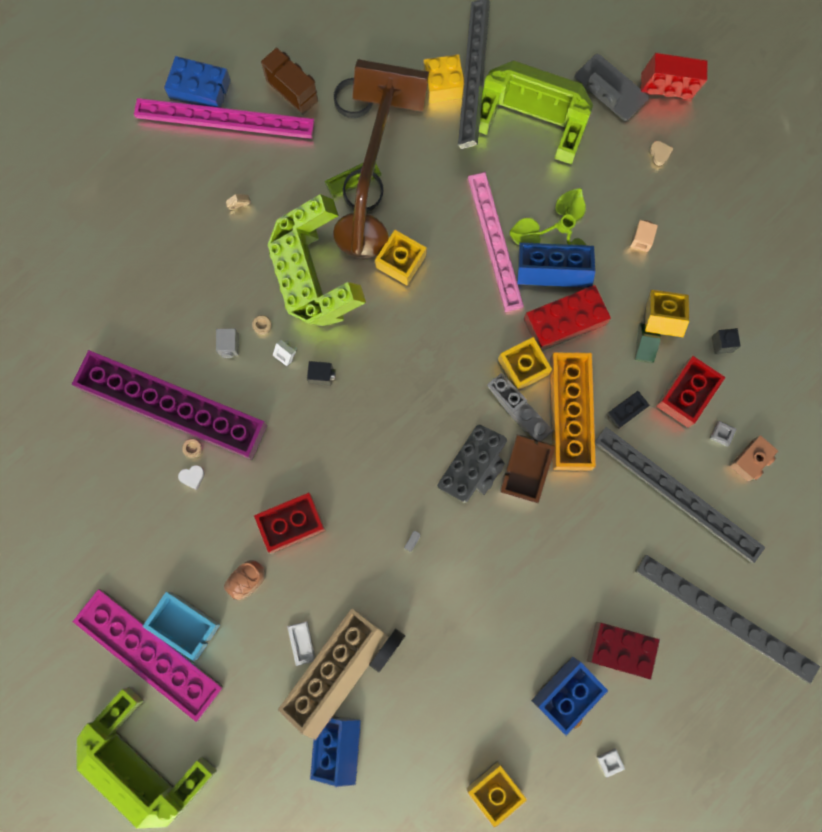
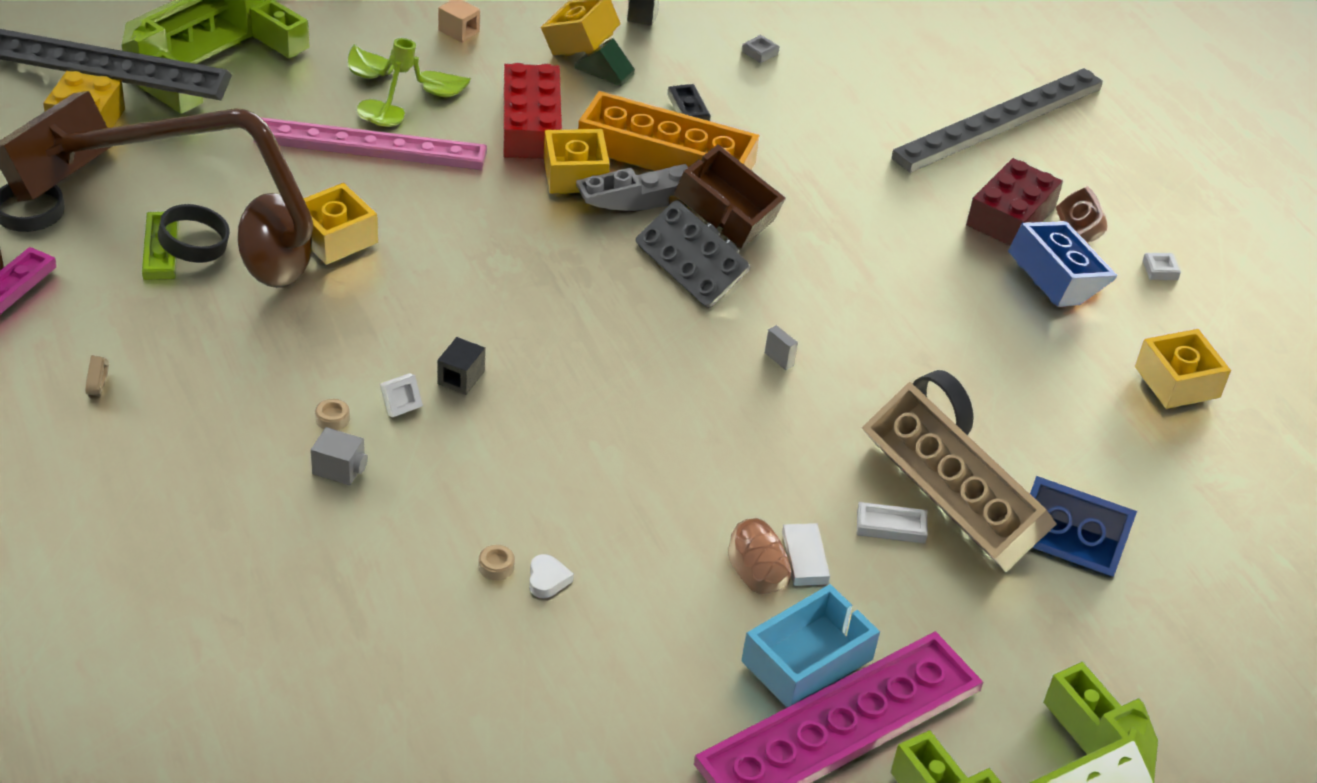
camera: 75 degrees left, 35 degrees down
magenta brick [71,350,268,460] -> none
red brick [254,493,326,554] -> none
lime wedge [268,194,366,326] -> none
blue slope [517,243,595,288] -> none
dark grey plate [595,427,766,563] -> none
red brick [656,356,726,428] -> none
nougat brick [730,435,778,481] -> none
none -> white tile [782,523,830,586]
none -> nougat piece [1056,186,1107,243]

